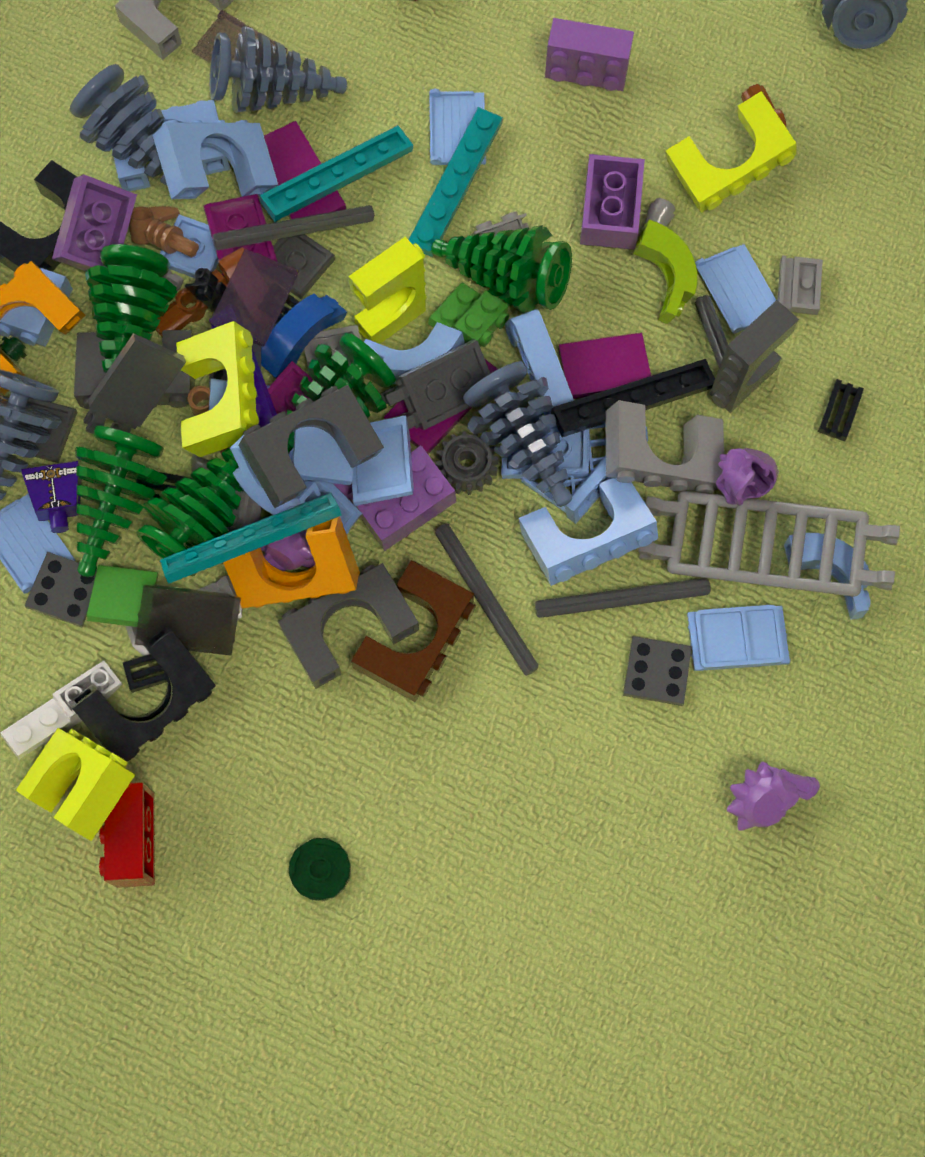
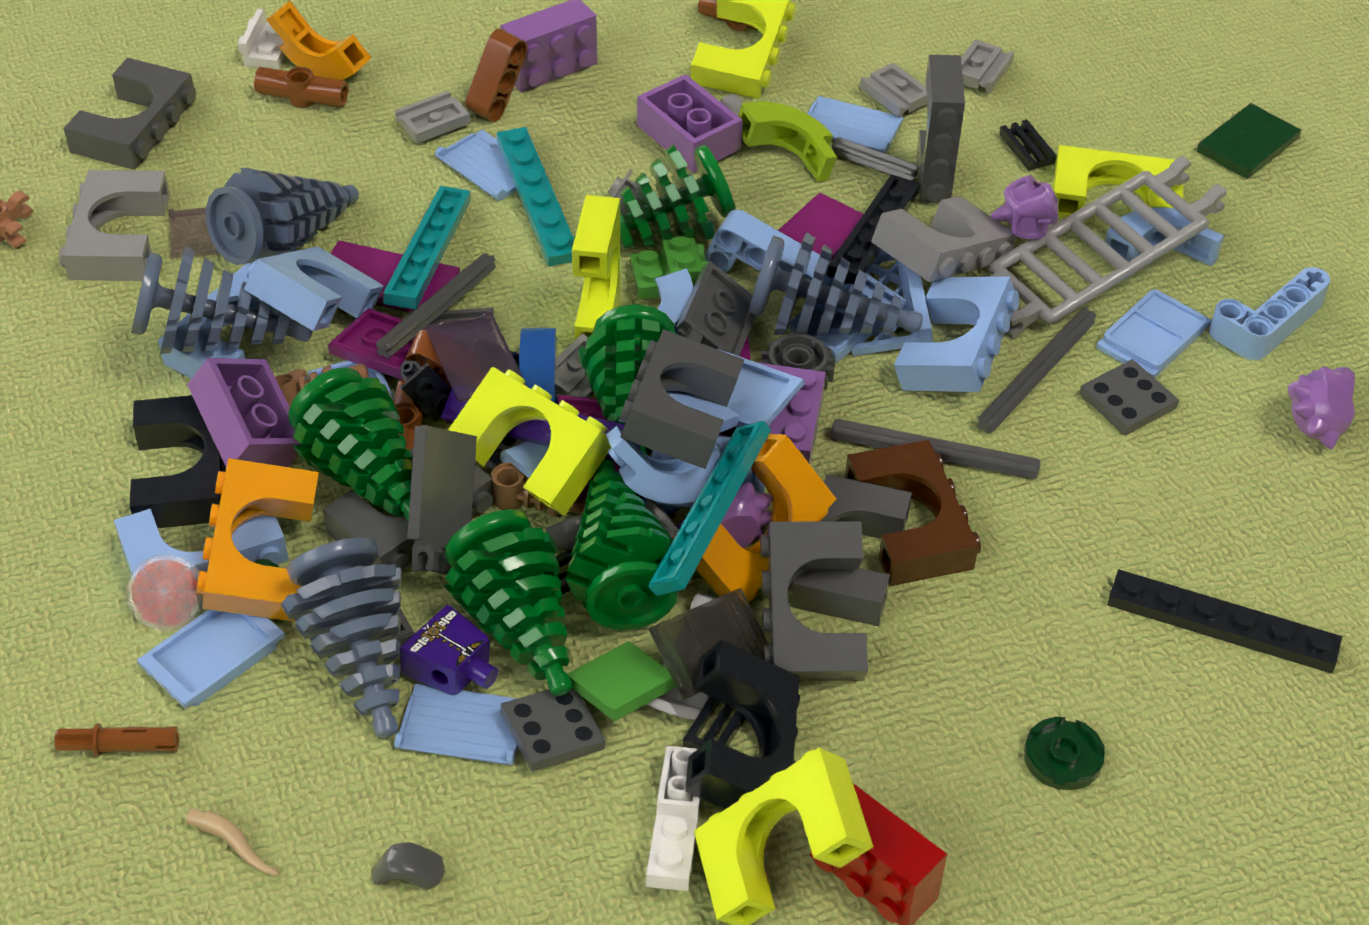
camera: 45 degrees left, 25 degrees down
none -> light grey plate [395,91,470,144]
none -> dark orange beam [466,28,528,122]
none -> dark grey arch [760,521,868,681]
none -> light grey plate [961,39,1014,93]
none -> neon yellow arch [1052,145,1184,218]
none -> black plate [1107,569,1342,674]
none -> light blue beam [1209,267,1330,360]

